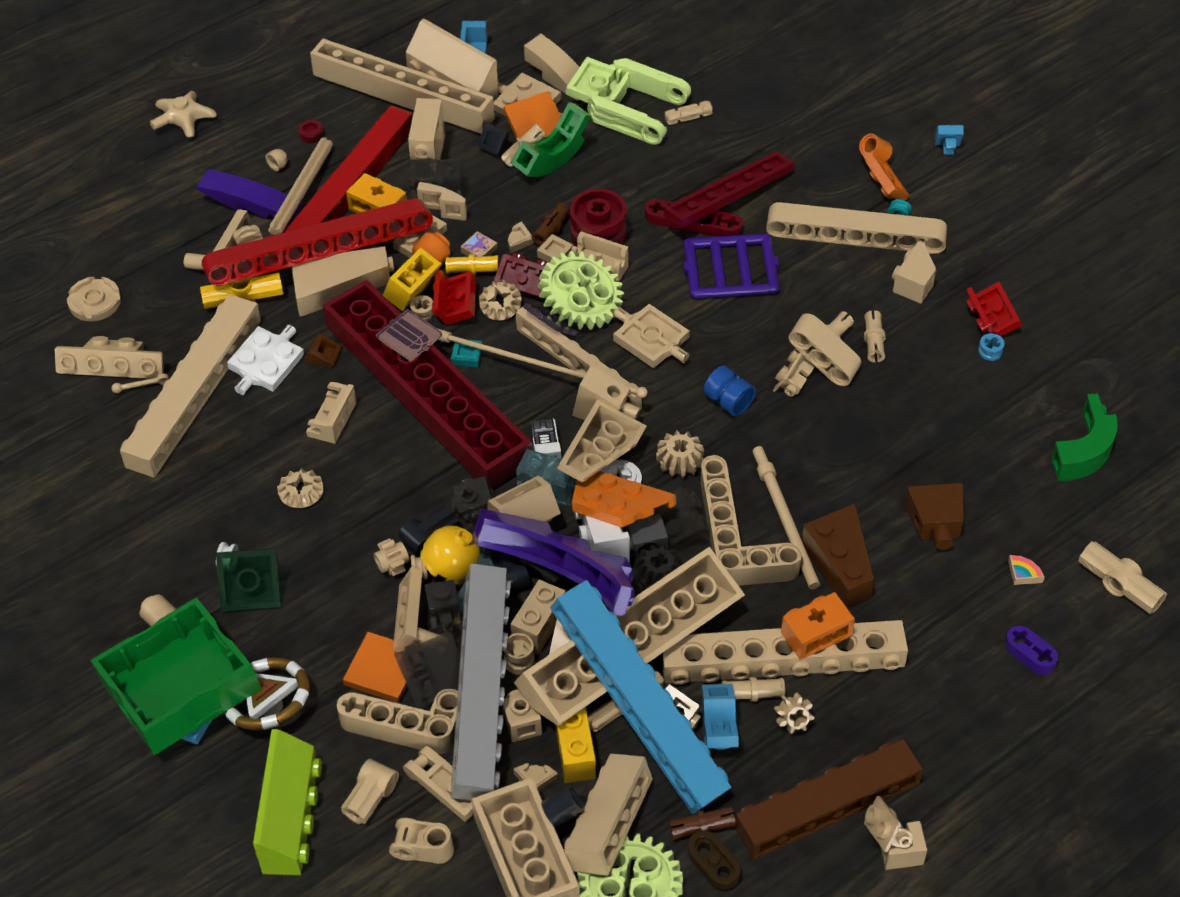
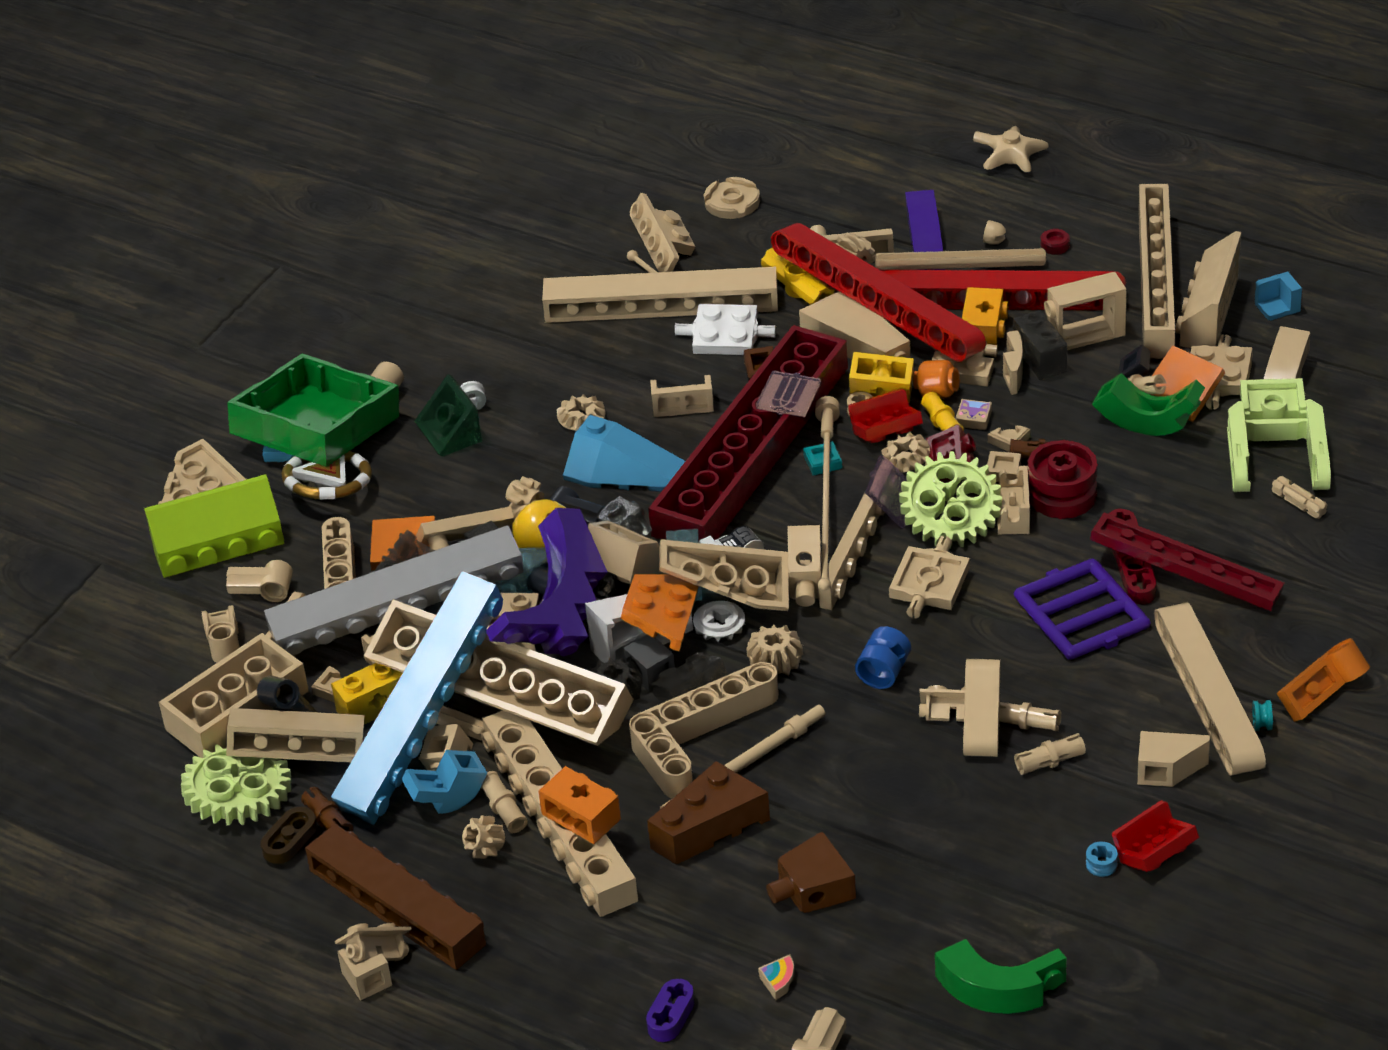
camera: 70 degrees right, 10 degrees down
none -> tan plate [158,439,246,504]
none -> dark azure wedge [563,415,685,492]

